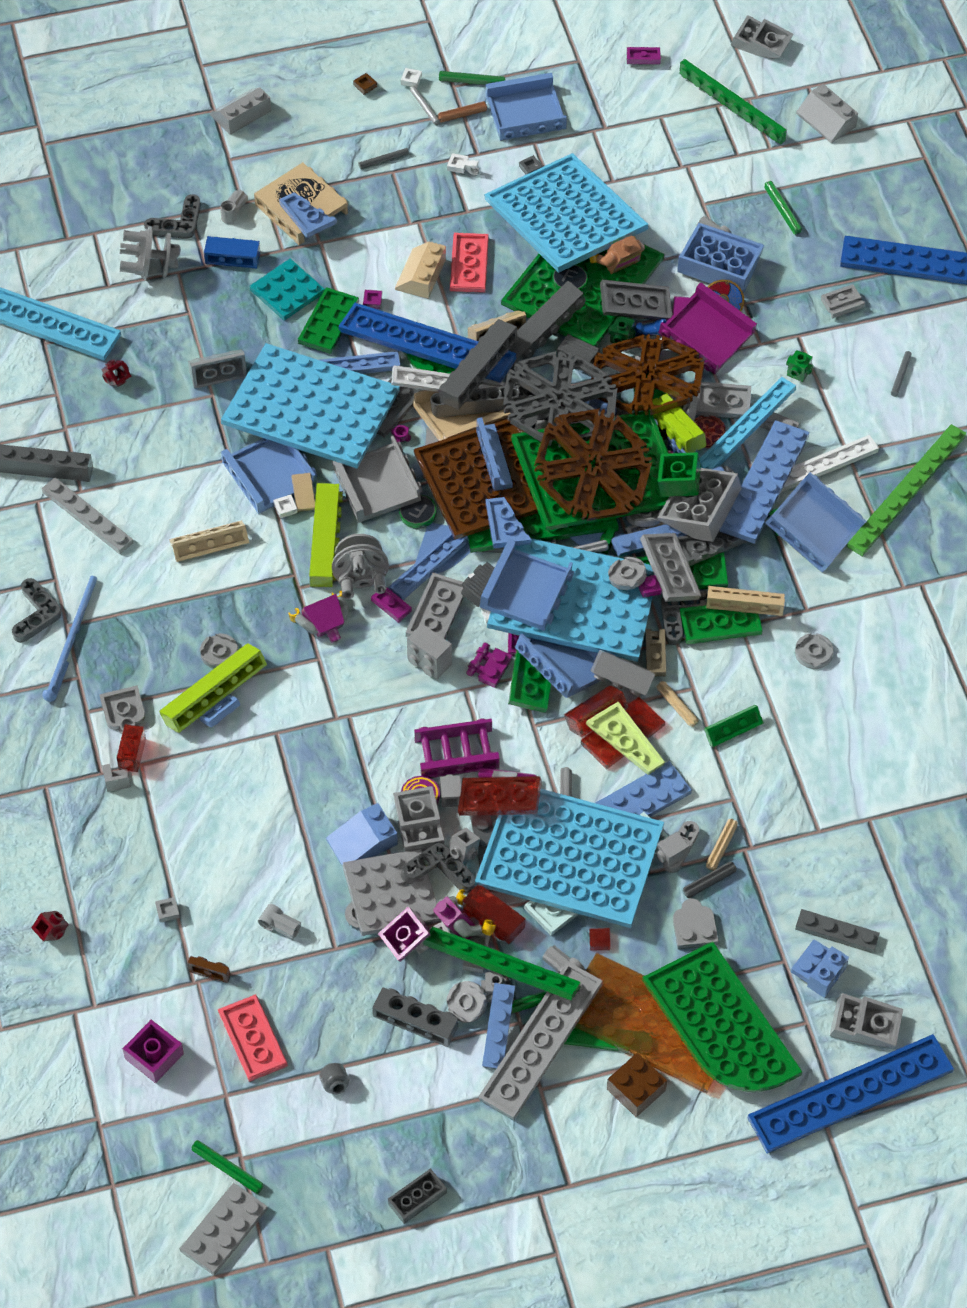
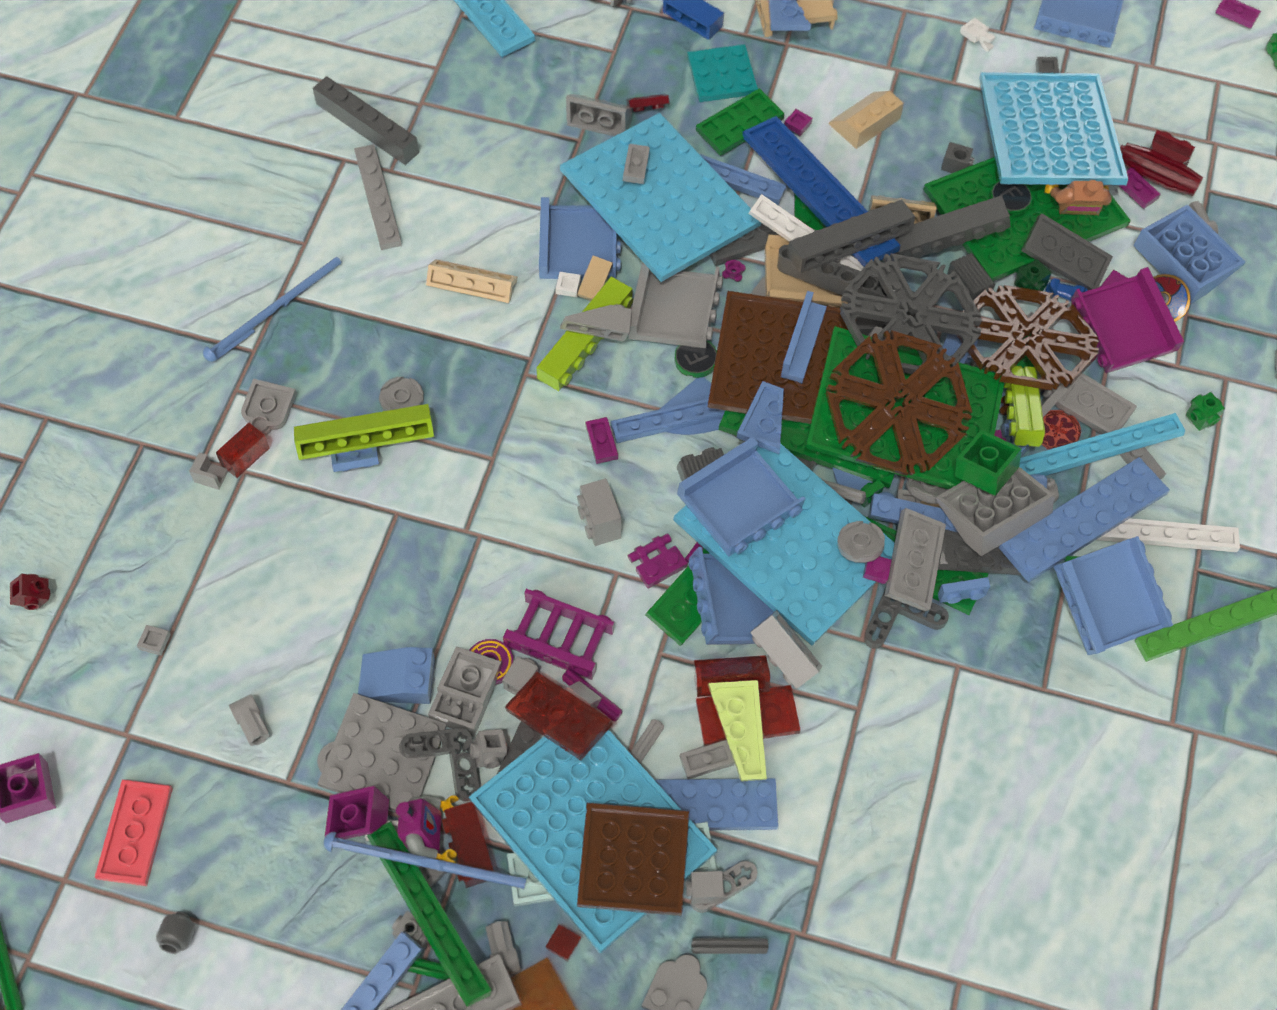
camera: 30 degrees right, 5 degrees up
dark grey beam [12,578,61,643] -> none
dark red brick [101,359,132,387] -> none
reddish brown plate [188,956,230,983] -> none
magenta torso [288,591,348,643] -> none
light grey piece [332,534,389,599] -> none
dark grey brick [372,987,458,1047] -> none
light grey plate [406,573,464,639] -> none
light grey tile [447,981,487,1023] -> none
coral tile [450,233,489,293] -> none
dark tan plate [645,629,666,676] -> none
tan axle [656,681,698,727] -> none
green plate [680,605,763,644] -> none
green plate [704,705,764,747] -> none
tan fence [706,586,785,616] -> none
tan axle [706,819,738,871] -> none
light grey tile [795,634,833,669] -> none
none -> medium blue bar [323,832,526,889]
none -> light grey slope [560,305,632,341]
none -> reddish brown plate [577,803,689,916]
none -> light grey plate [623,144,650,184]
none -> dark red plate [626,94,669,111]
none -> light grey plate [680,740,735,779]
none -> medium blue plate [938,577,990,604]
none -> dark grey brick [941,142,975,173]
none -> magenta plate [1118,167,1161,209]
none -> dark red plate [1120,130,1204,196]

